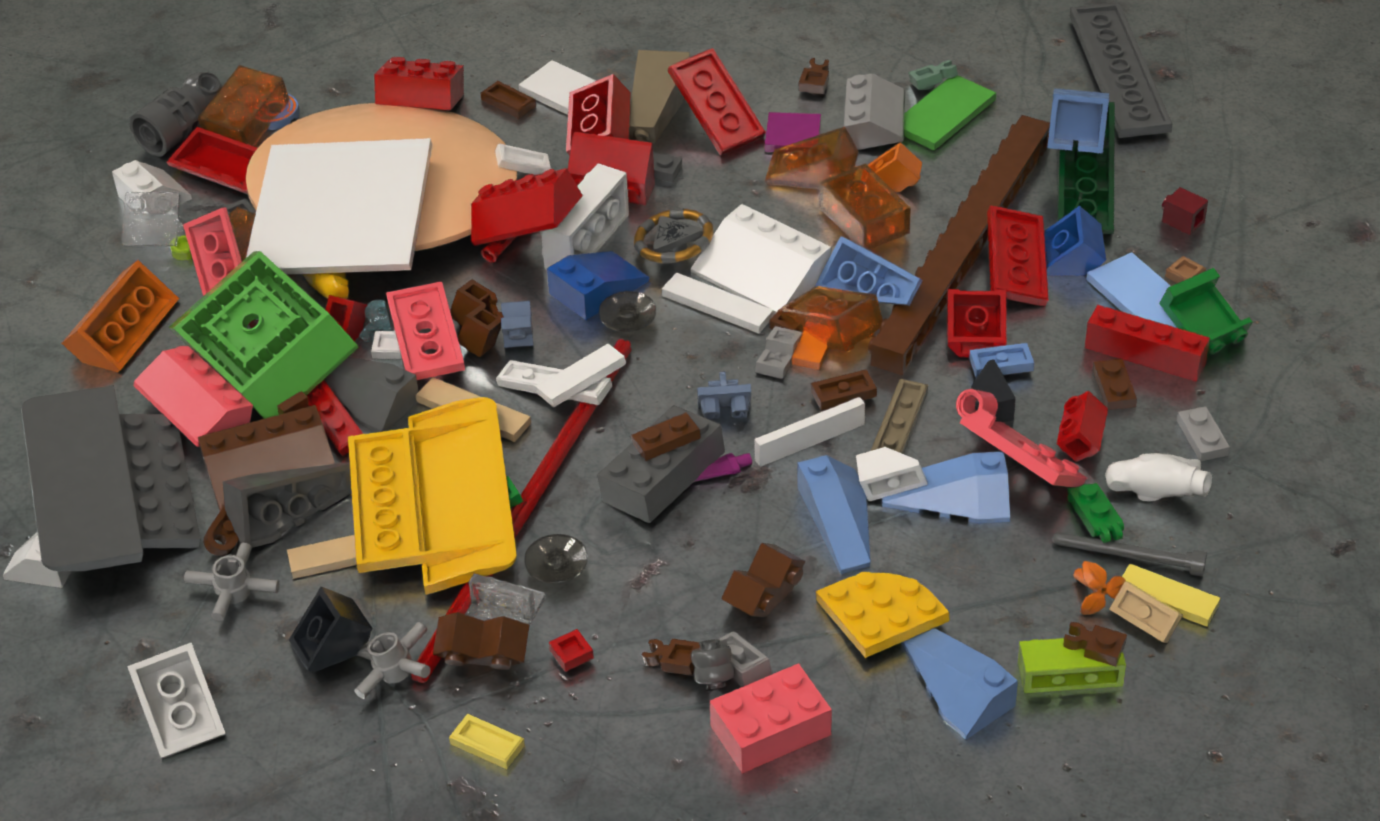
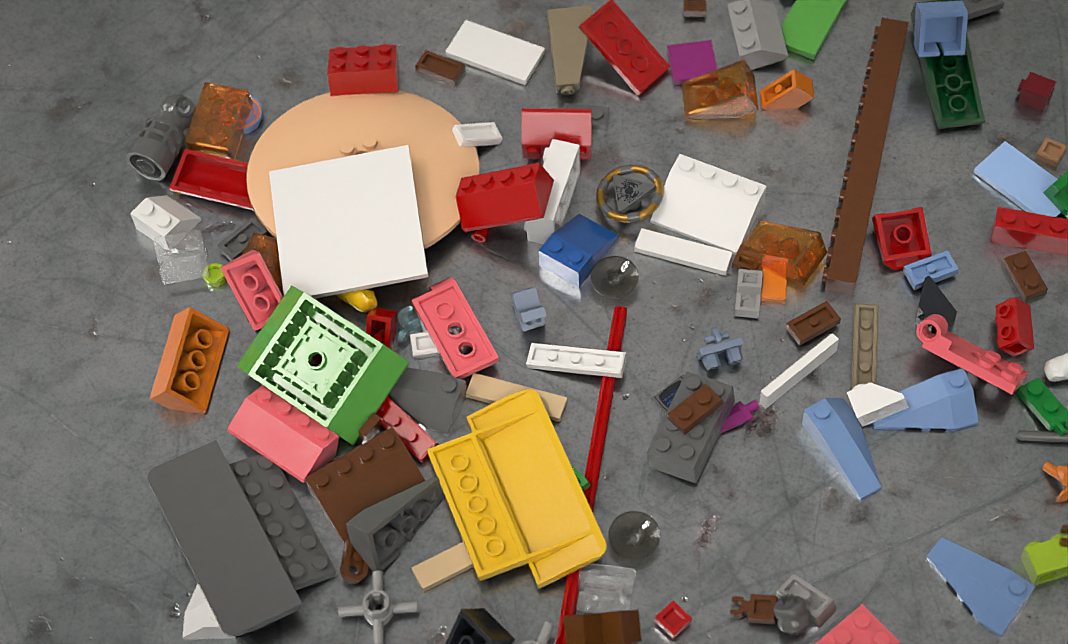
camera: 10 degrees left, 15 degrees up
reddish brown brick [450,279,504,357] -> none
white tile [536,344,626,407] -> none
red brick [566,74,631,156] -> none
reddish brown brick [721,543,805,617] -> none
medium blue wedge [815,236,923,306] -> none
yellow plate [816,572,950,658] -> none
clear orange brick [819,163,911,250] -> none
red tile [987,205,1049,307] -> none
blue slope [1044,206,1106,276] -> none

